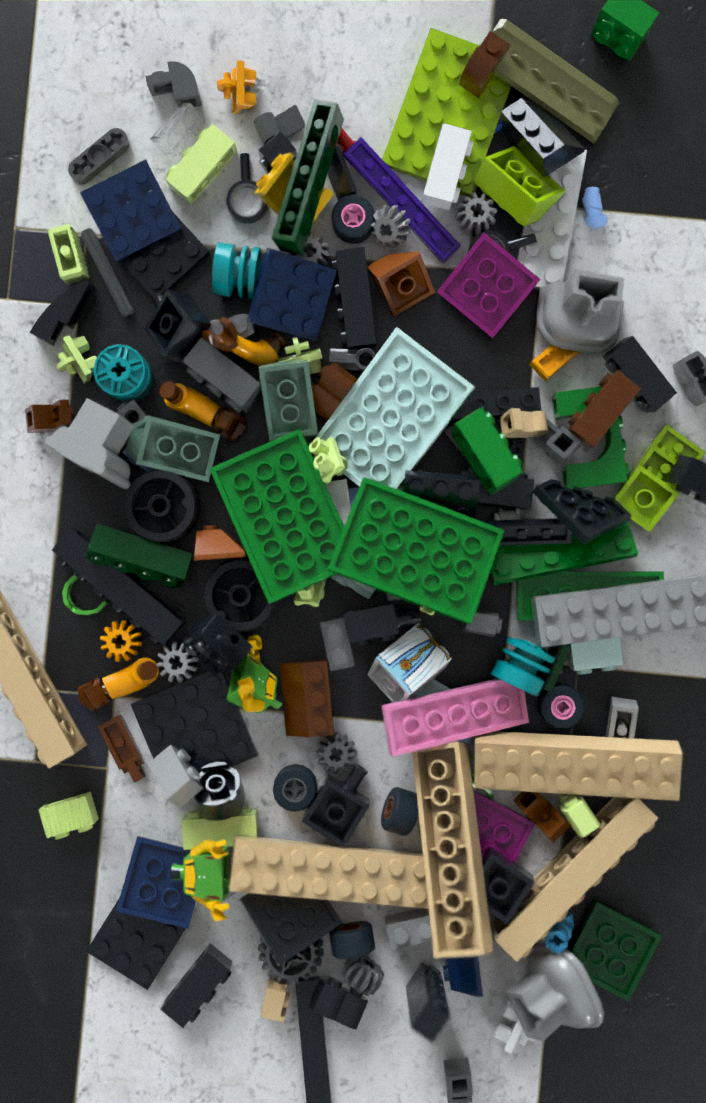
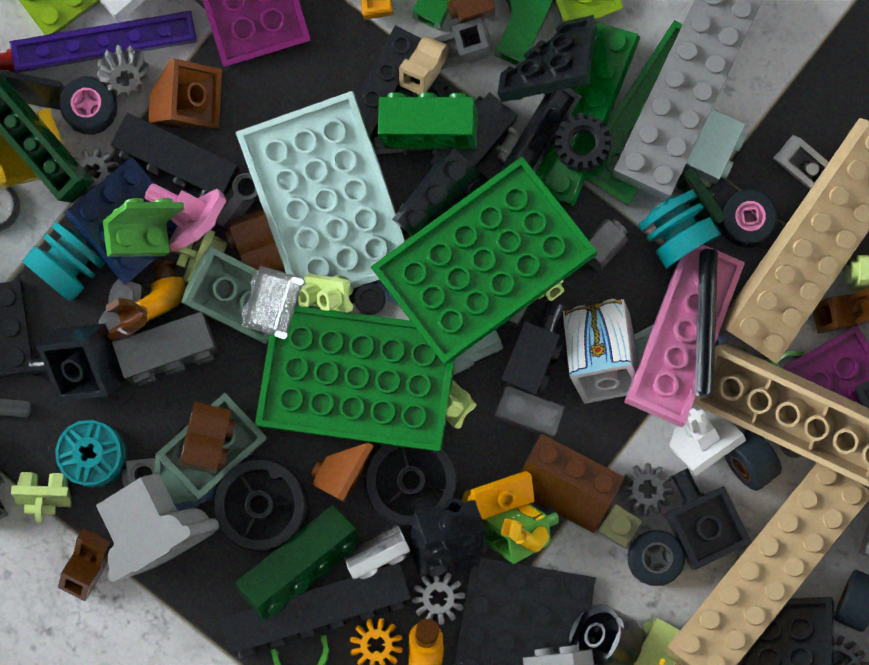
camera: 55 degrees left, 5 degrees down
piece [160,381,246,442] -> none
none -> bright green bracket [103,198,184,257]
none -> bright pink piece [145,184,226,252]
none -> reddish brown brick [178,401,235,474]
none -> clear brick [241,266,304,339]
none -> tile [344,525,410,579]
none -> black tile [354,283,386,315]
none -> light orange plate [471,471,534,520]
none -> black tyre [555,113,612,173]
none -> olive brick [597,504,642,548]
none -> white piece [670,408,746,476]
none -> black axle [695,248,718,398]

